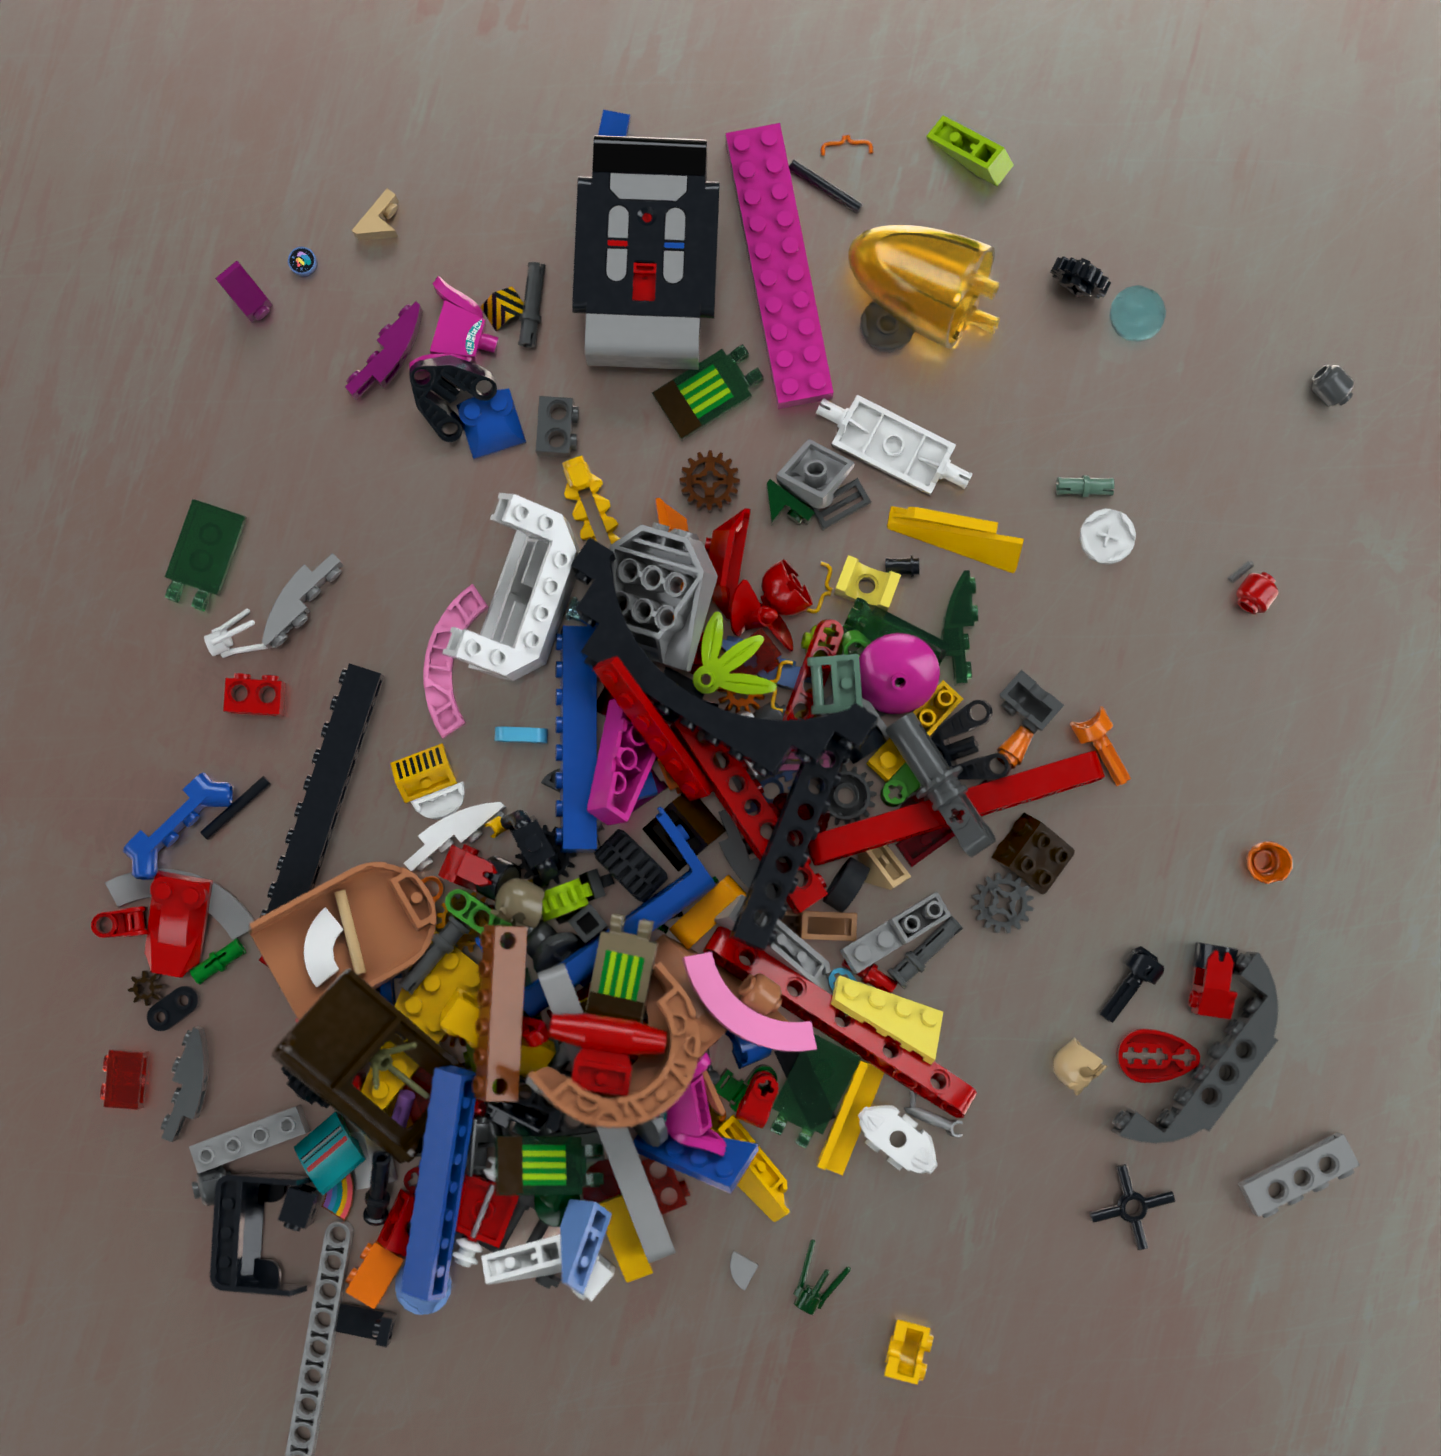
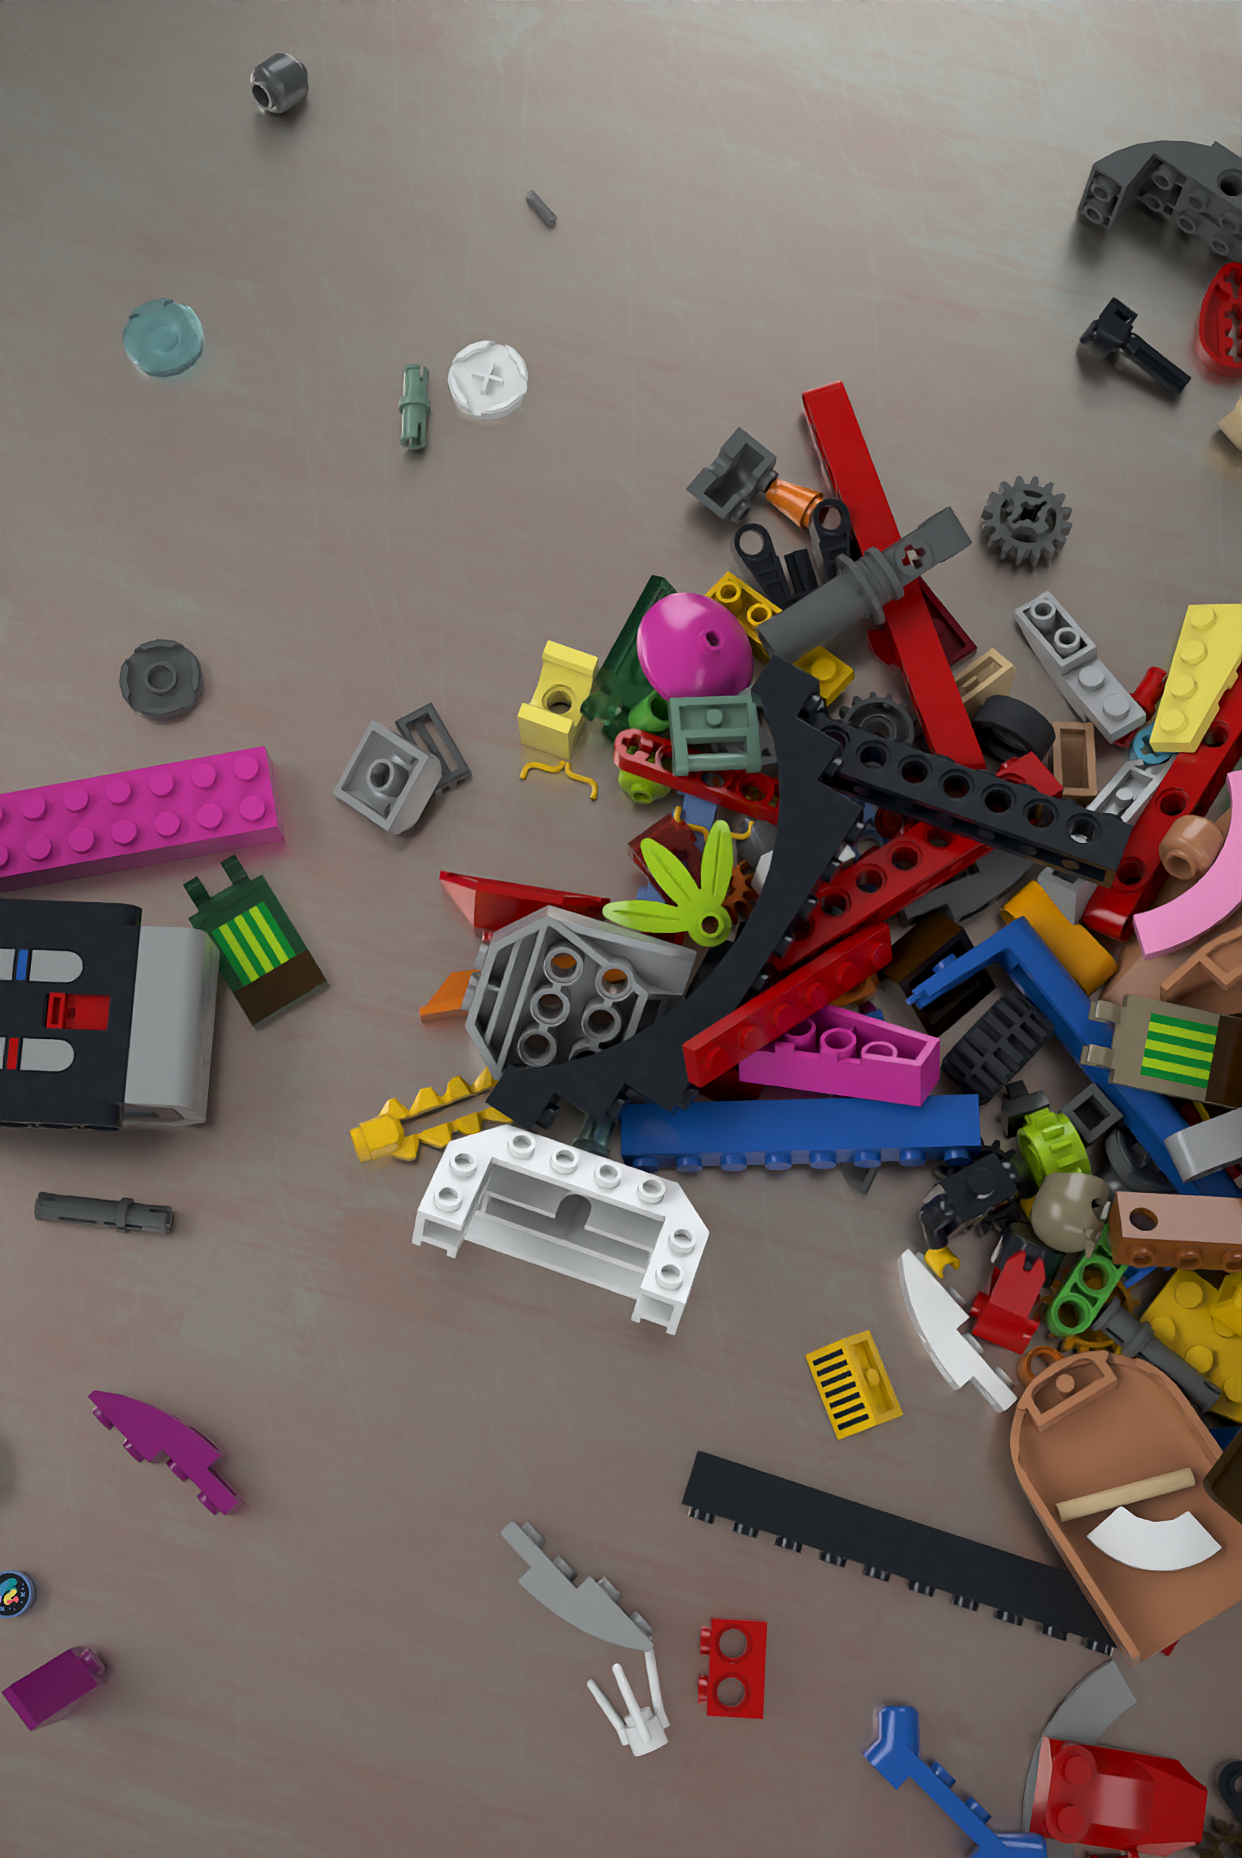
camera: 90 degrees left, 10 degrees down
clear green tile [165,499,247,612] -> none
green pin [190,938,247,985] -> none
black bar [200,776,271,840] -> none
dark pink torso [409,275,499,373] -> none
black connector [409,355,497,442] -> none
white tile [410,781,465,820] -> none
bright pink tile [423,584,489,739] -> none
blue slope [456,388,526,459] -> none
sticker [480,286,524,332] -> none
medium azure beam [494,727,548,744] -> none
dark grey brick [536,396,579,458] -> none
reddish brown gear [680,450,740,512] -> none
red piece [730,579,793,652] -> none
red cylinder [760,559,813,616] -> none
dark green slope [766,479,815,526] -> none
white plate [816,395,973,495] -> none
clear yellow windscreen [848,225,1000,349] -> none
bright green piece [880,762,921,807] -> none
black pin [885,555,919,578] -> none
yellow wedge [887,506,1024,573] -> none
dark grey pin [887,916,963,989] -> none
clear green slope [940,570,978,686] -> none
dark brown bracket [991,813,1075,894] -> none
black gear [1050,256,1111,299] -> none
orange piece [1070,706,1131,786] -> none
red piece [1189,942,1238,1020] -> none
red head [1236,572,1279,615] -> none
orange hair [1246,841,1293,884] -> none

